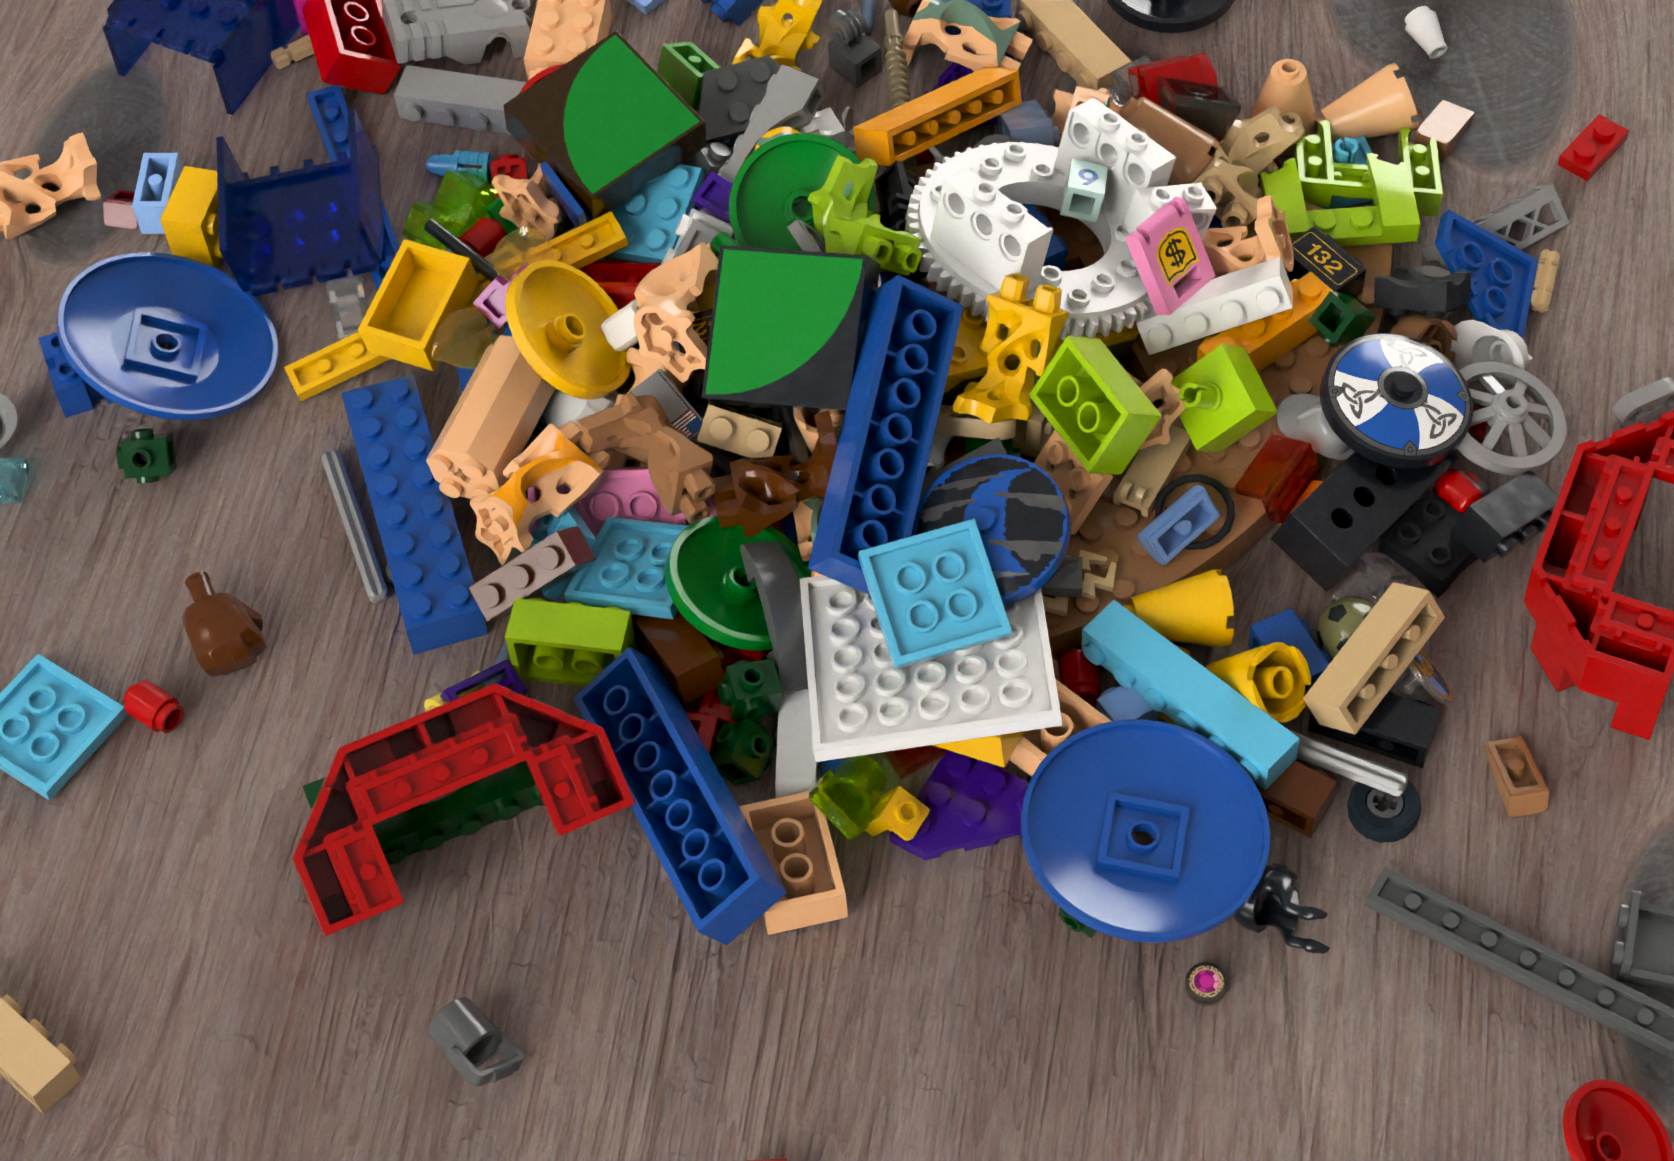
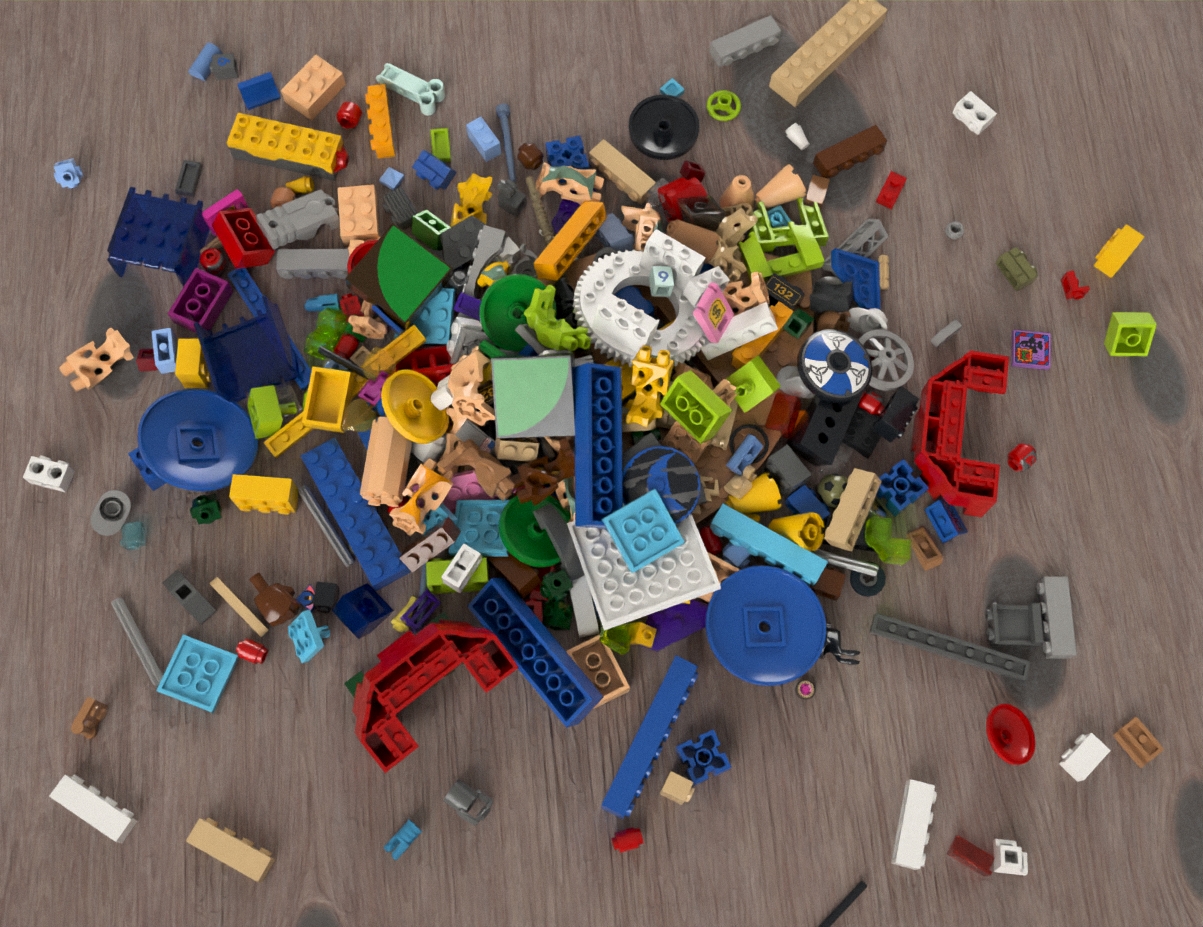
camera: 20 degrees left, 15 degrees up
none -> dark grey slope [162,569,217,625]
none -> magenta brick [167,268,234,337]
none -> red head [200,248,227,275]
none -> tan beam [209,577,269,637]
none -> yellow piece [229,474,299,515]
none -> lime brick [247,385,297,439]
none -> medium azure plate [288,610,330,663]
none -> blue tile [297,585,315,613]
none -> black brick [313,581,340,613]
none -> clear blue slope [332,583,394,639]
none -> dark grey brick [382,187,418,230]
none -> dark azure hinge [384,819,422,860]
none -> white brick [441,544,482,593]
none -> blue brick [601,655,699,819]
none -> tan brick [660,771,695,805]
none -> blue brick [675,729,732,787]
none -> dark red slope [680,161,706,183]
none -> tan plate [724,465,757,500]
none -> dark grey brick [764,444,811,498]
none -> reddish brown brick [813,125,887,178]
none -> clear neon green brick [865,516,911,565]
none -> blue brick [876,459,929,517]
none -> blue panel [924,499,968,543]

